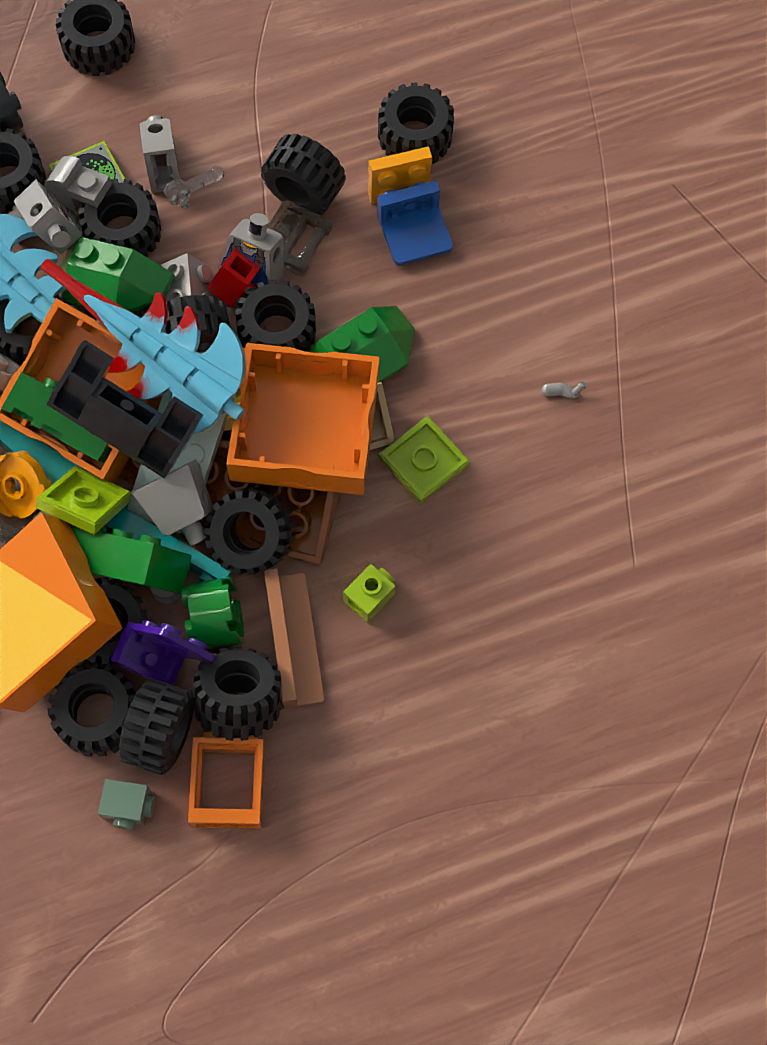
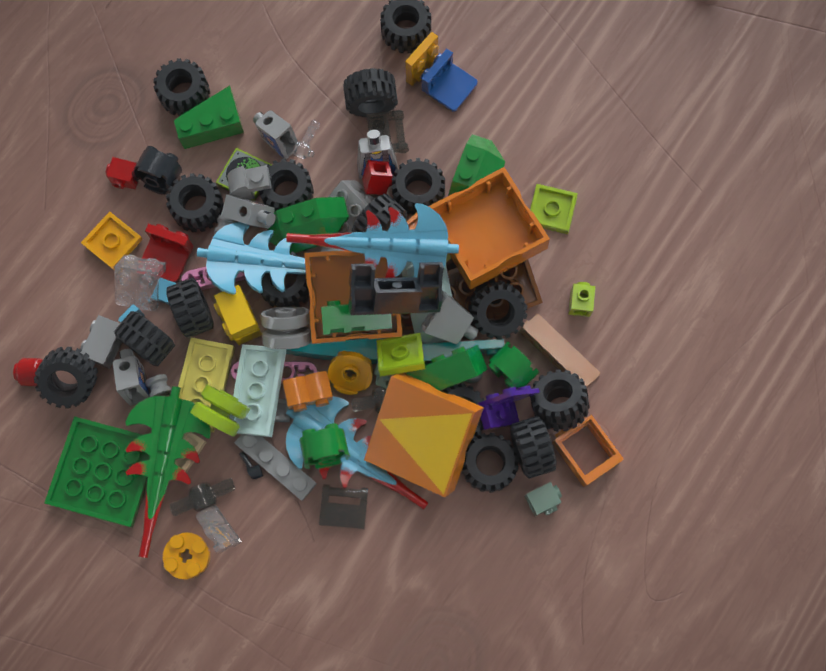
camera: 30 degrees left, 5 degrees up
light grey piece [541,381,587,399] -> none
none -> green wedge [174,85,244,149]

